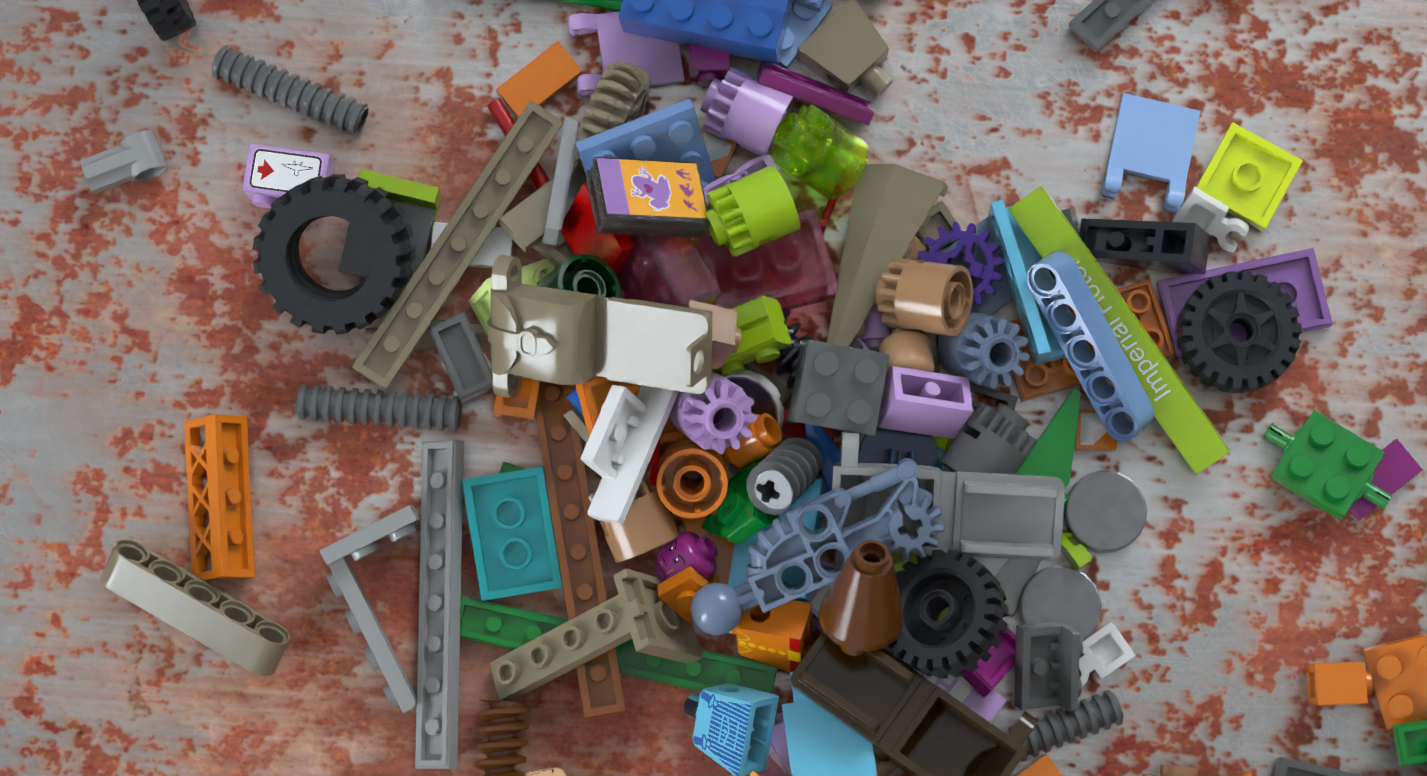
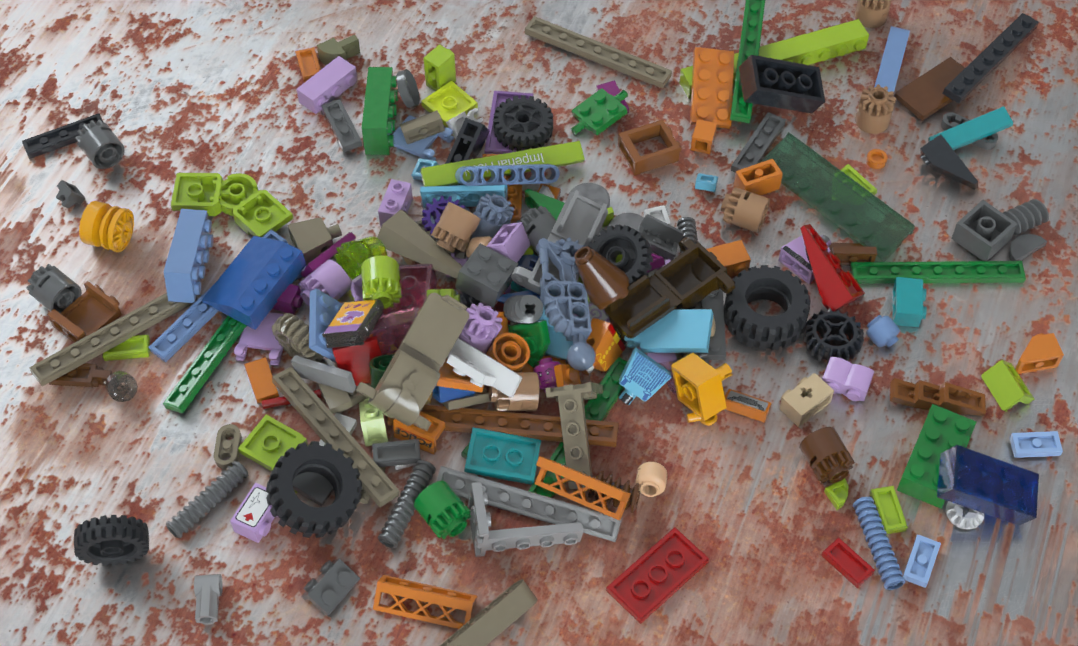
camera: 70 degrees left, 25 degrees down
none -> dark tan plate [214,424,242,469]
none -> lime plate [238,414,304,471]
none -> dark grey bracket [301,558,360,616]
none -> green brick [361,67,399,155]
none -> lavender brick [378,179,413,227]
none -> dark grey piece [396,69,420,108]
none -> dark tan panel [399,110,445,145]
none -> medium azure tile [411,158,439,181]
none -> green gear [414,480,471,539]
none -> lime brick [423,44,456,91]
none -> orange fence [535,456,631,520]
none -> dark orange window [618,119,681,176]
none -> medium azure tile [695,173,718,192]

